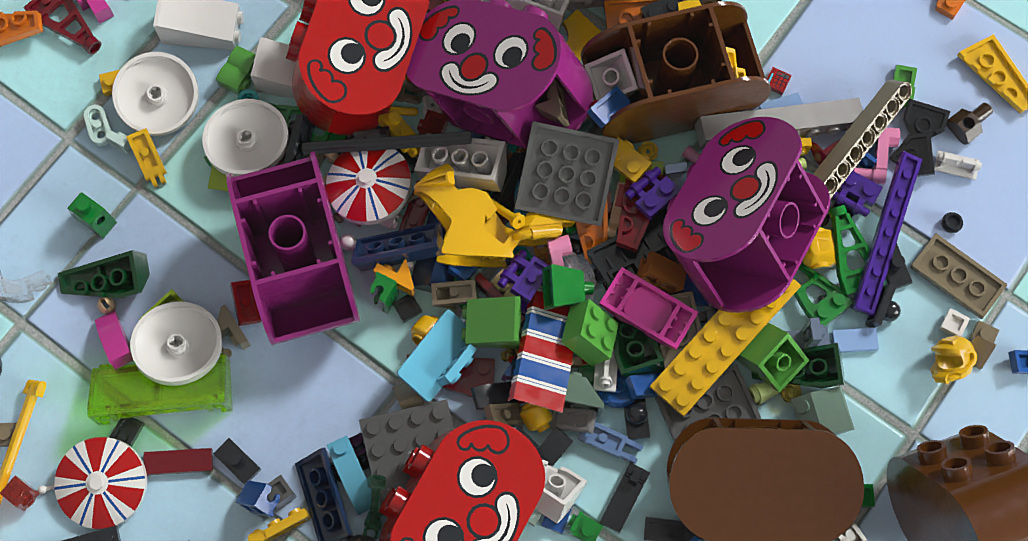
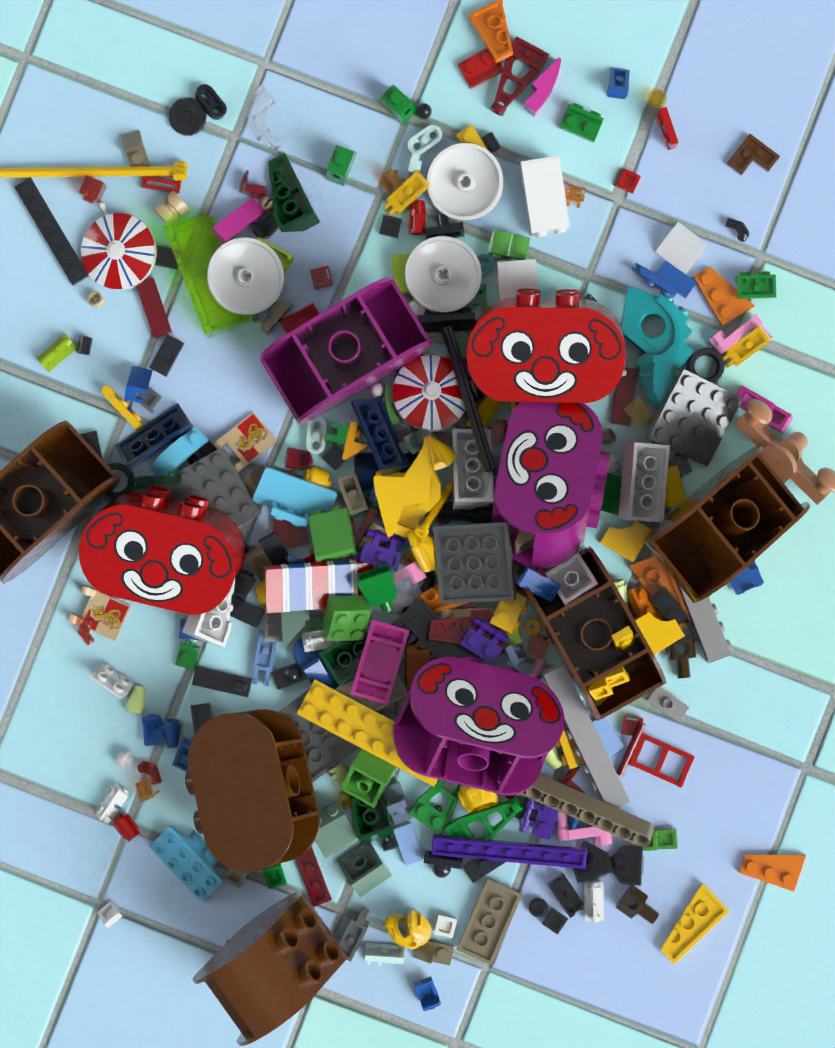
camera: 75 degrees right, 15 degrees up
none -> tan hinge [87,291,104,308]
none -> red tile [141,176,182,194]
none -> tan wheel [153,191,190,227]
none -> flag [213,412,277,473]
none -> dark red plate [239,170,267,199]
none -> black bracket [250,209,279,239]
none -> dark red plate [284,447,314,471]
none -> dark red tile [296,846,332,907]
none -> light aqua plate [306,416,327,455]
none -> red tile [310,266,333,289]
none -> sand green slope [337,841,392,897]
none -> dark grey hinge [339,907,370,962]
none -> light aqua plate [365,943,404,966]
none -> green torso [377,84,416,126]
none -> clear orange tile [379,169,405,195]
none -> black tile [379,215,402,239]
none -> black hinge [381,836,398,852]
none -> bright green slope [385,385,400,427]
none -> sand green hips [398,428,432,455]
none -> red hinge [408,200,426,236]
none -> black hinge [416,103,432,120]
none -> black tile [425,213,464,240]
none -> red plate [458,48,503,89]
none -> black hinge [481,132,501,153]
none -> clear red brick [525,633,551,660]
none -> black tile [542,907,568,935]
none -> black hinge [547,873,584,918]
none -> yellow hinge [611,626,635,652]
none -> dark red bar [616,721,646,776]
none -> red window [628,733,695,788]
none -> light grey plate [647,687,689,723]

